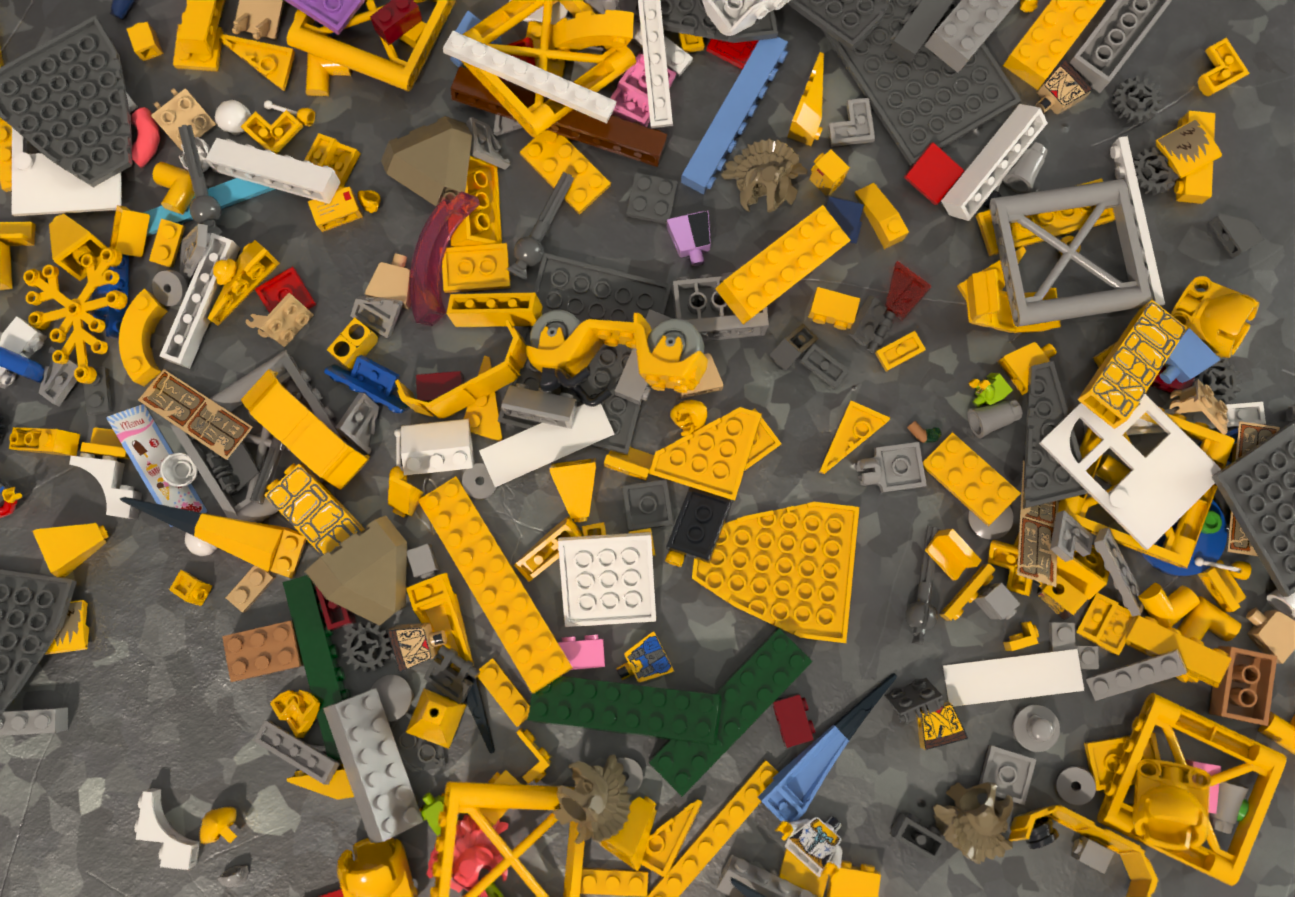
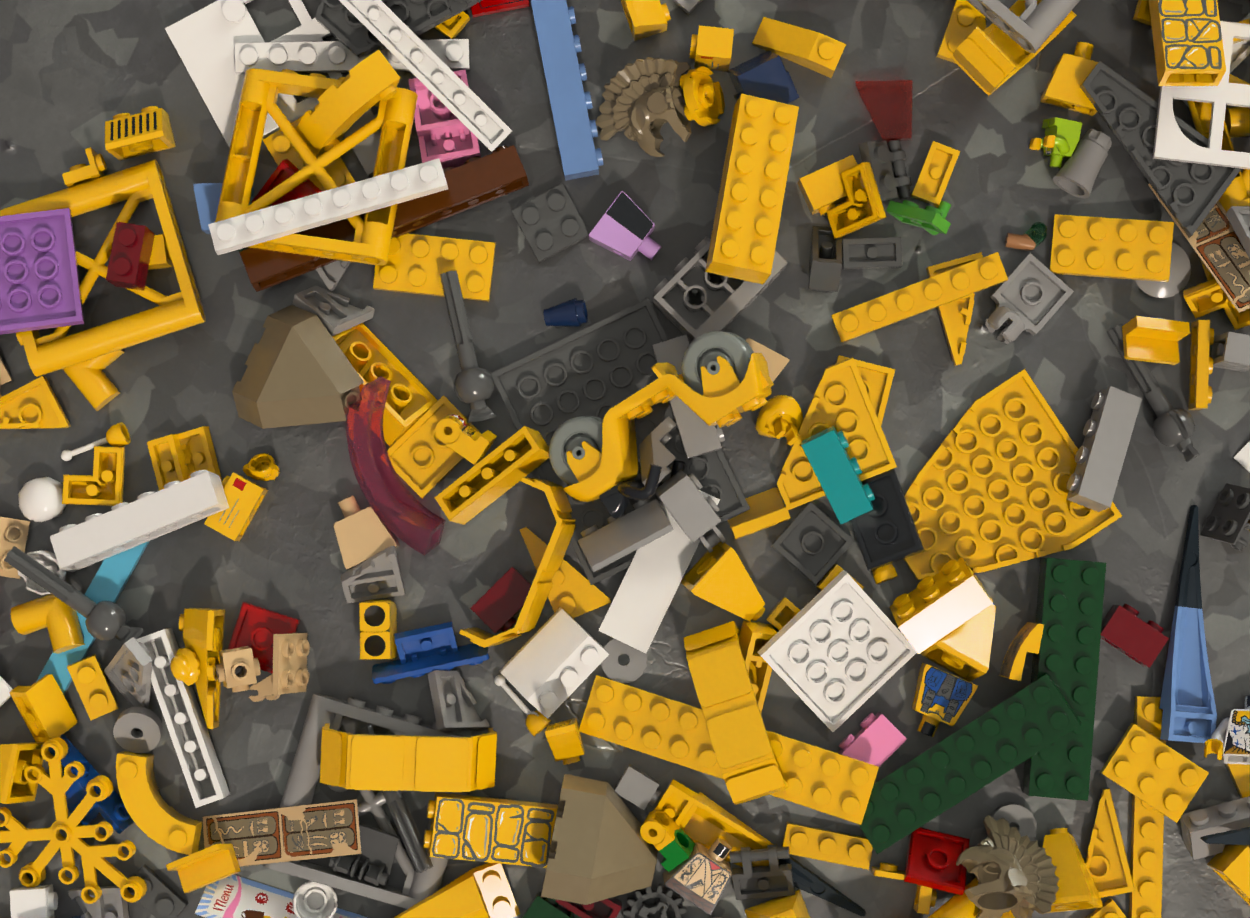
camera: 35 degrees left, 5 degrees up
none -> yellow panel [166,844,241,893]
none -> tan brick [216,646,261,692]
none -> yellow leg [436,413,497,465]
none -> dark blue cone [543,298,588,327]
none -> light grey slope [639,416,677,485]
none -> leg [640,810,696,872]
none -> light grey brick [655,470,726,553]
none -> yellow plate [680,66,725,127]
none -> yellow windscreen [683,621,788,805]
none -> teal brick [801,426,875,524]
none -> yellow brick [826,162,886,239]
none -> yellow plate [831,252,1008,343]
none -> bright green plate [886,200,951,235]
none -> brick [889,557,993,654]
none -> red tile [904,827,970,895]
none -> yellow slope [920,598,996,682]
none -> yellow slope [999,622,1044,681]
none -> light grey brick [1066,386,1142,512]
none -> yellow plate [1100,723,1209,823]

